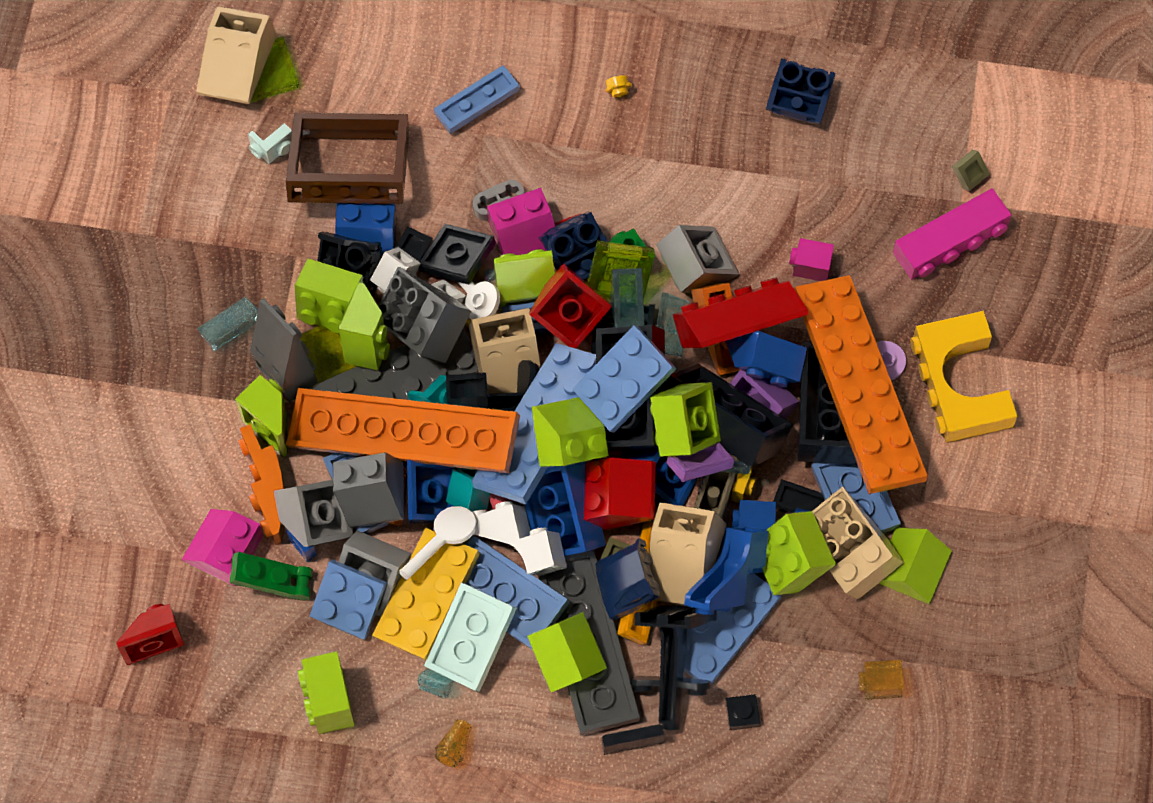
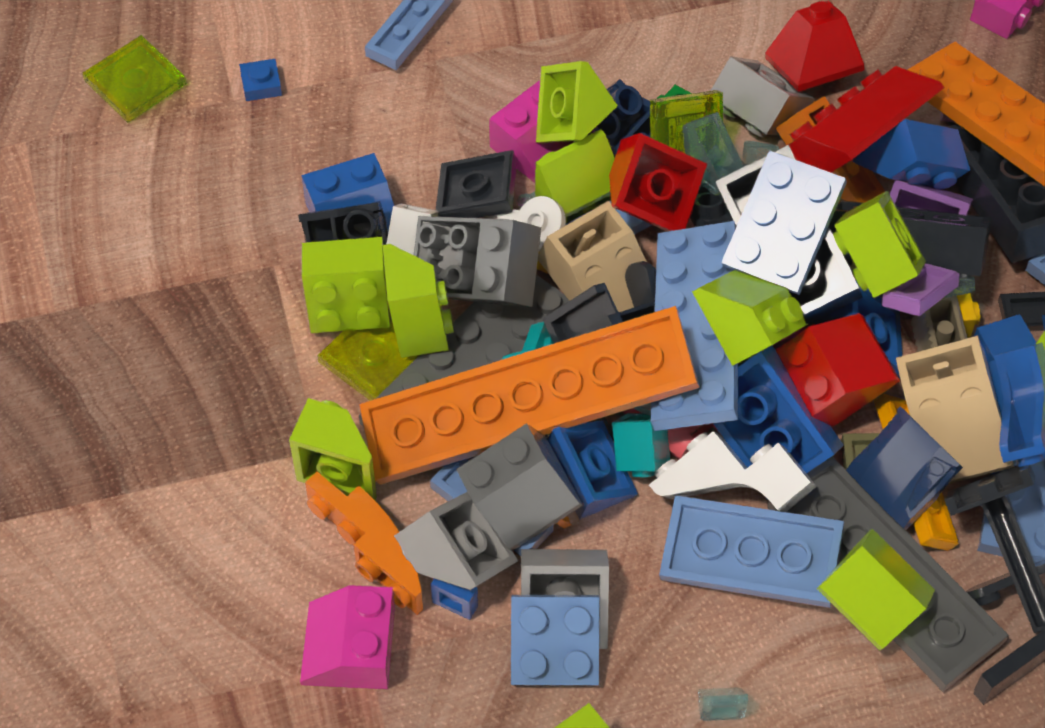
camera: 25 degrees left, 10 degrees down
tan slope [196,6,277,104] -> none
clear light blue slope [197,297,258,351] -> none
green plate [230,552,313,601] -> none
light aqua bracket [248,123,292,164] -> none
dark grey slope [250,298,318,403] -> none
reddish brown window [286,113,409,204] -> none
yellow plate [372,528,481,661] -> none
black plate [395,226,433,262] -> none
white piece [399,506,476,580] -> none
light aqua plate [424,582,517,692] -> none
light grey beam [472,180,524,221] -> none
dark pink brick [789,238,834,281] -> none
none -> blue plate [239,58,282,101]
none -> lime slope [536,61,618,143]
none -> red slope [765,1,865,92]

